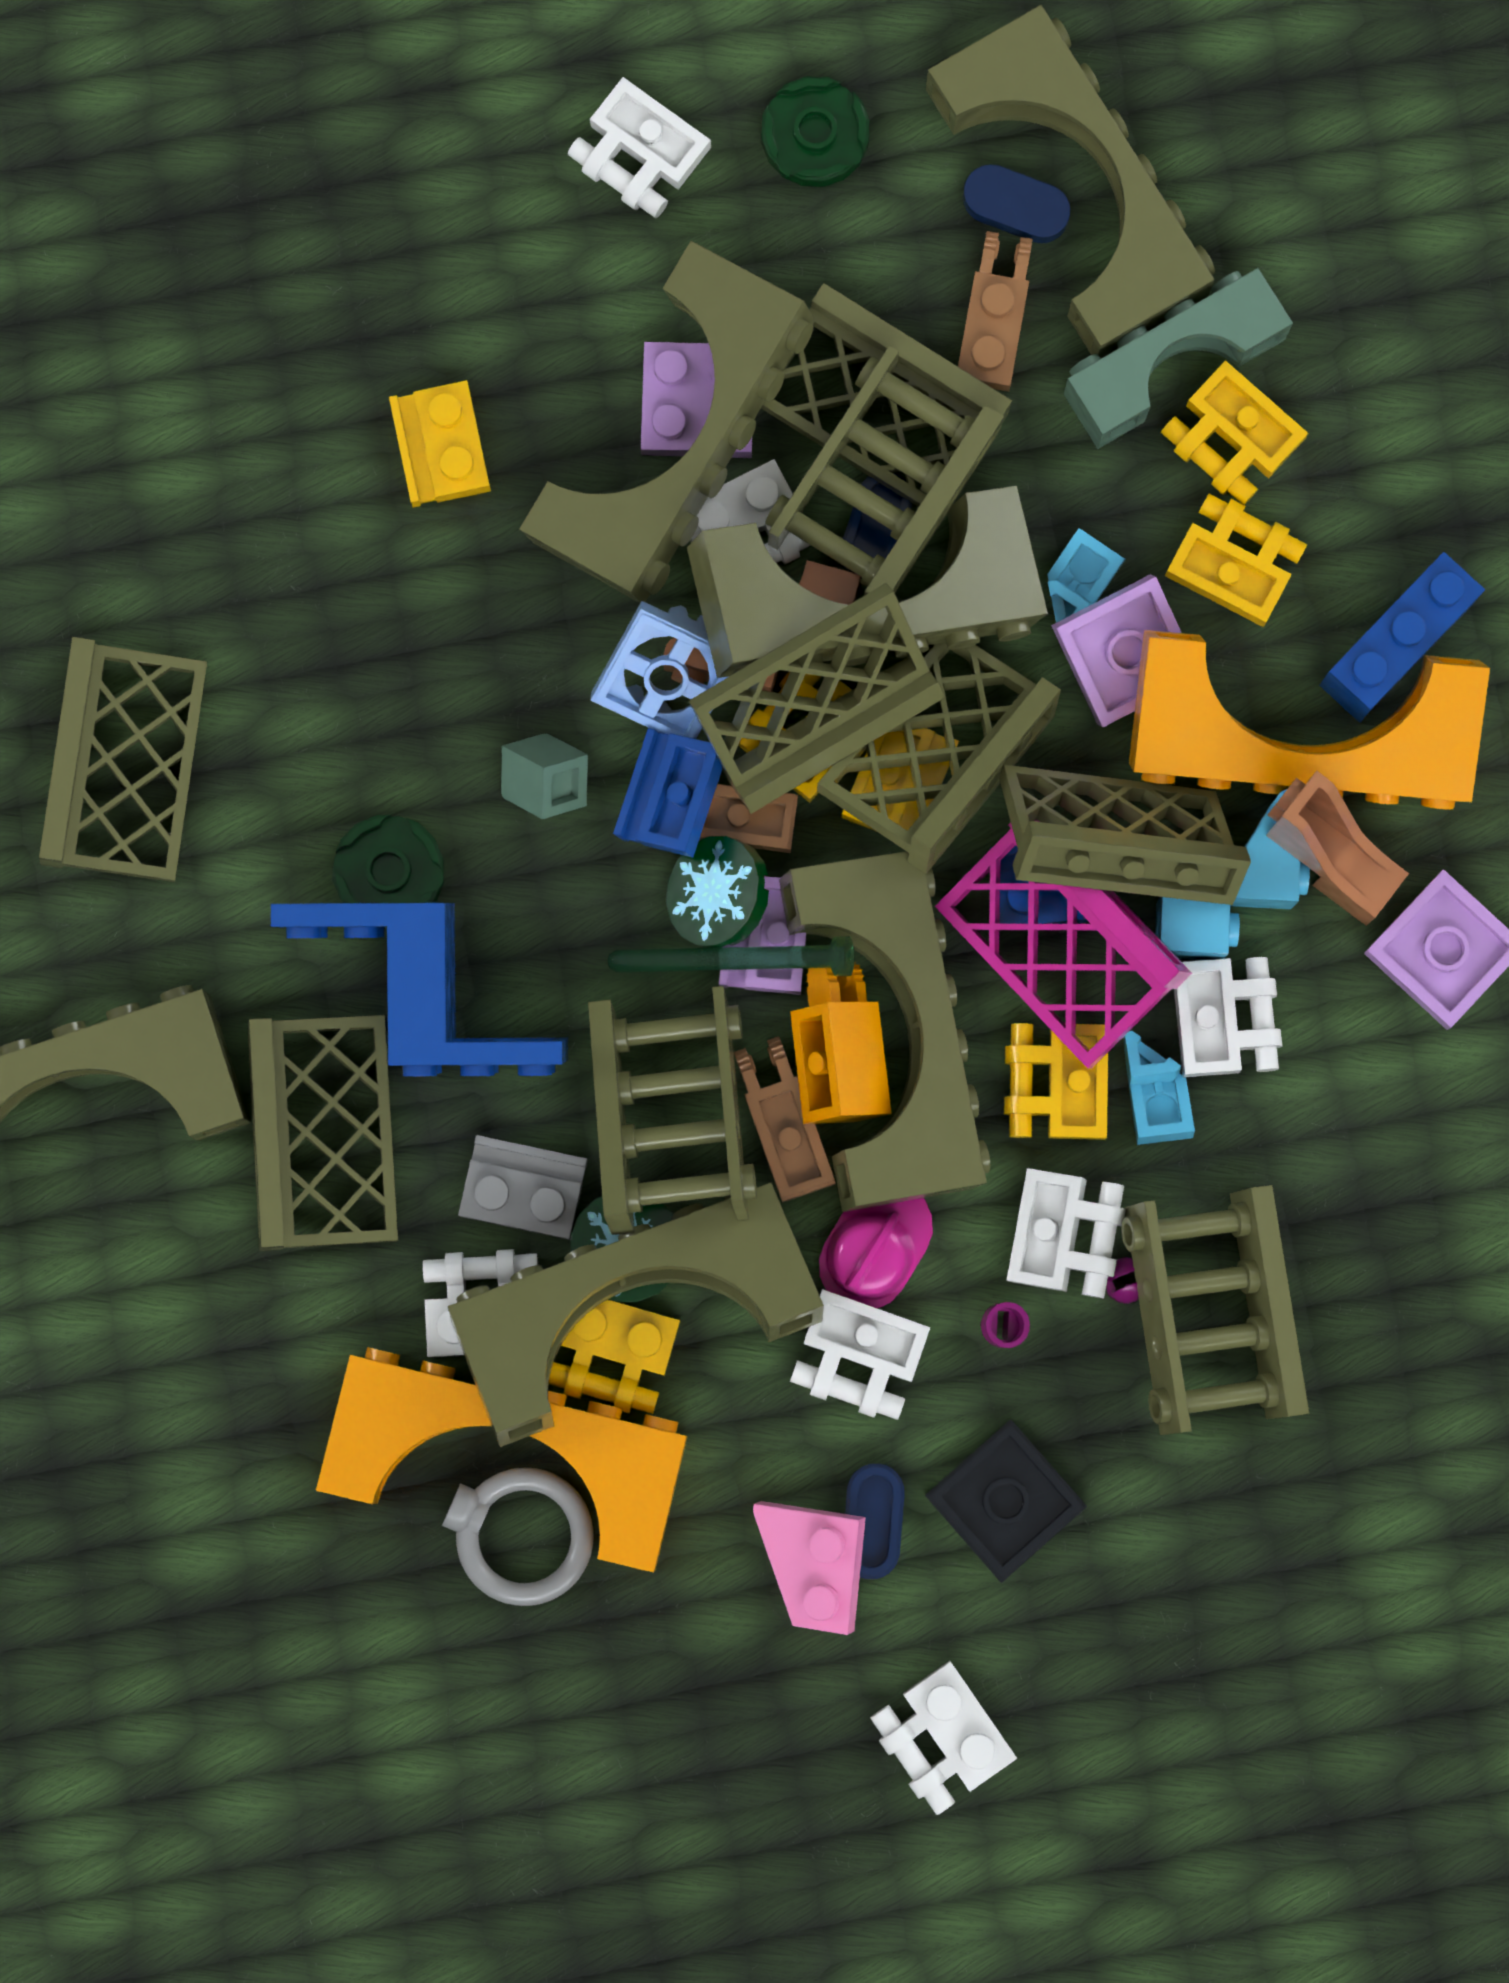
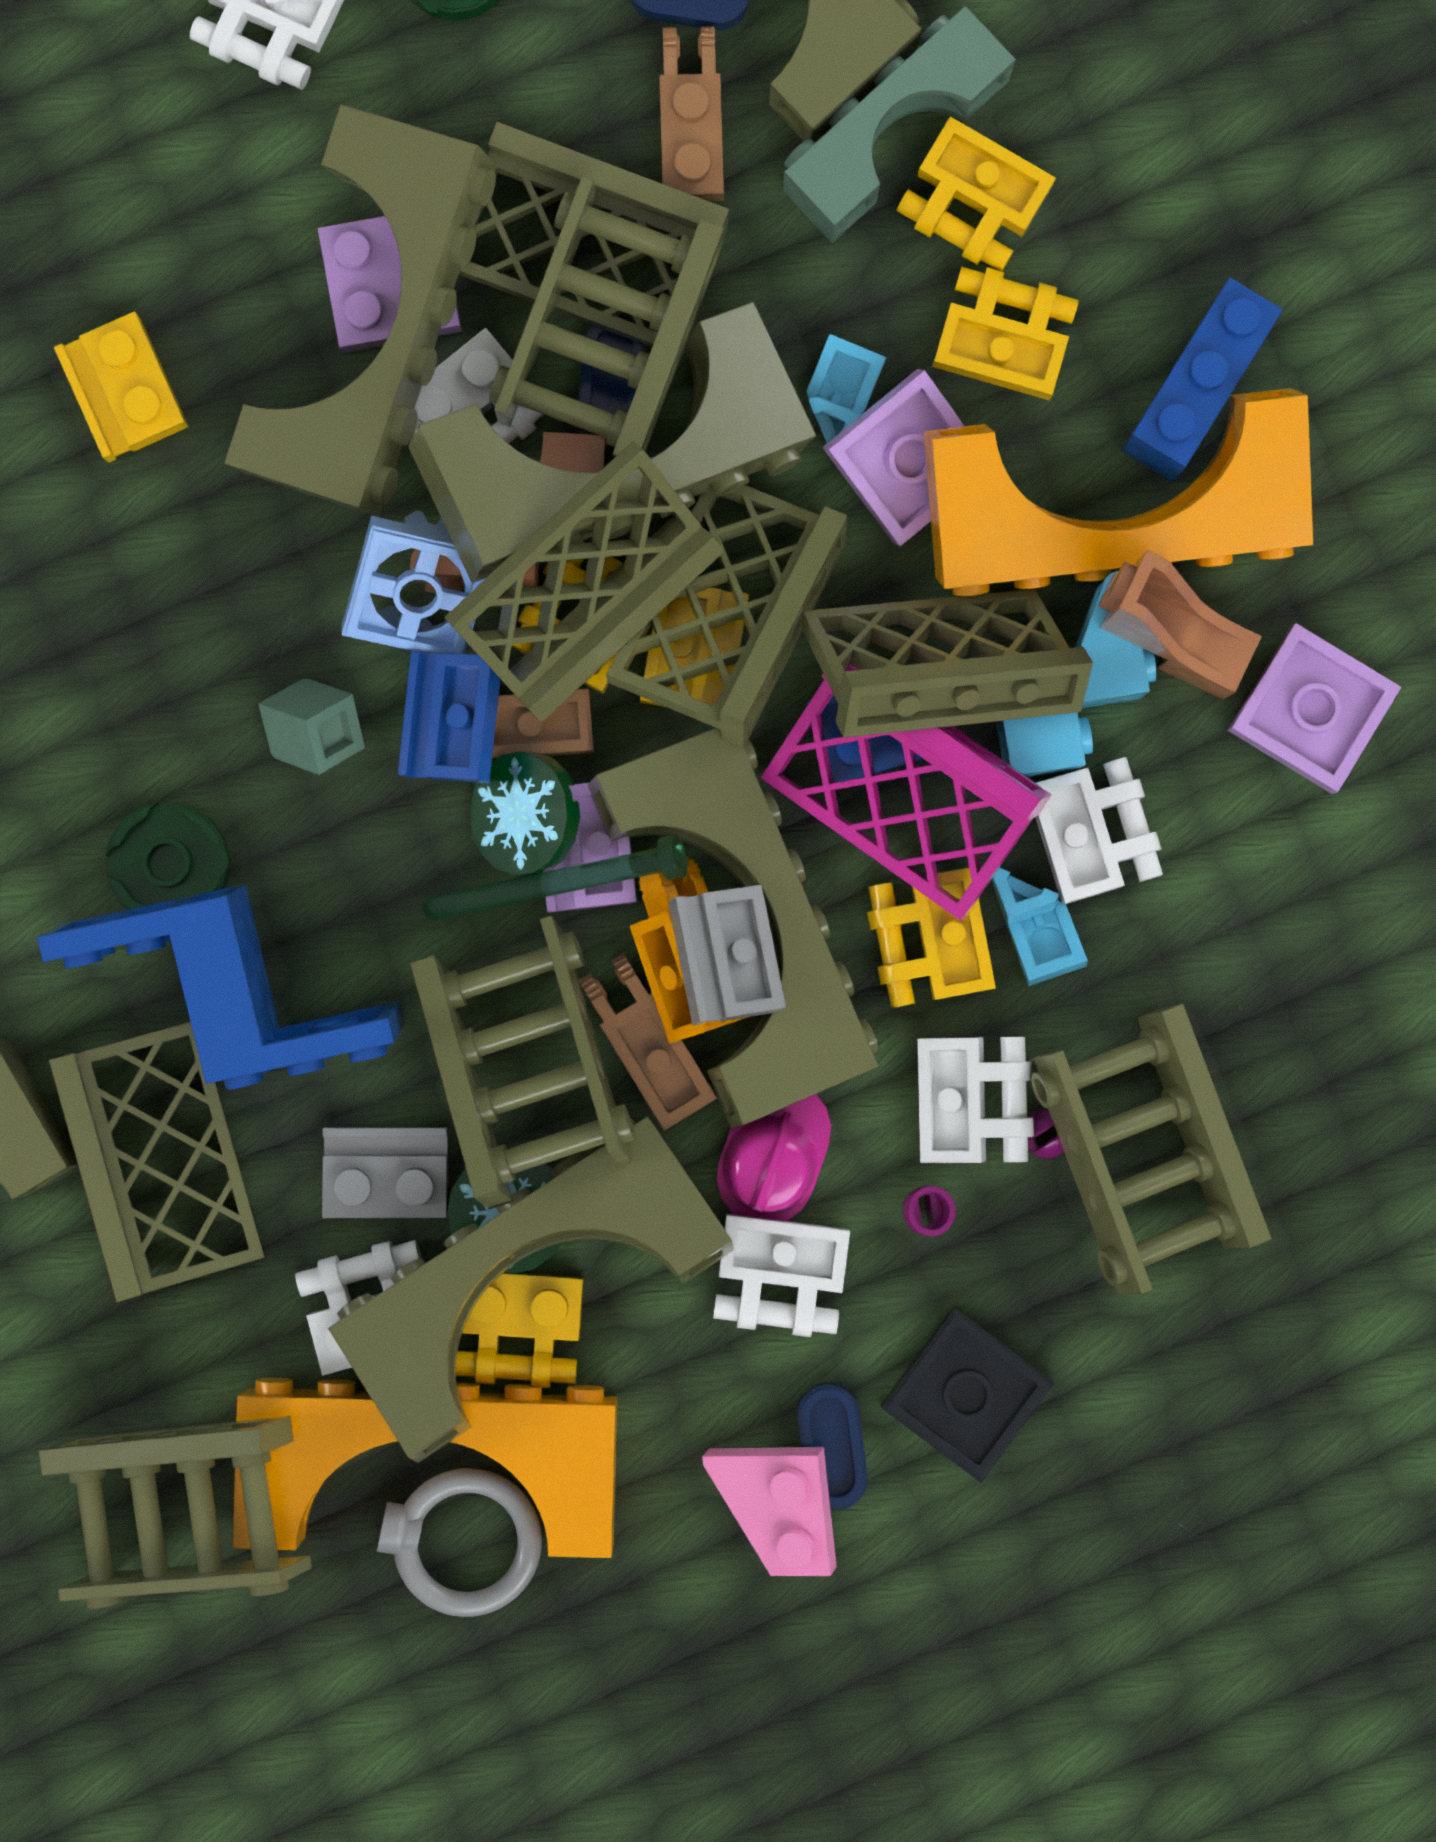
camera: 15 degrees left, 5 degrees up
white plate [870,1660,1017,1815] -> none
none -> olive fence [39,1416,312,1609]
none -> light grey plate [668,885,786,1026]

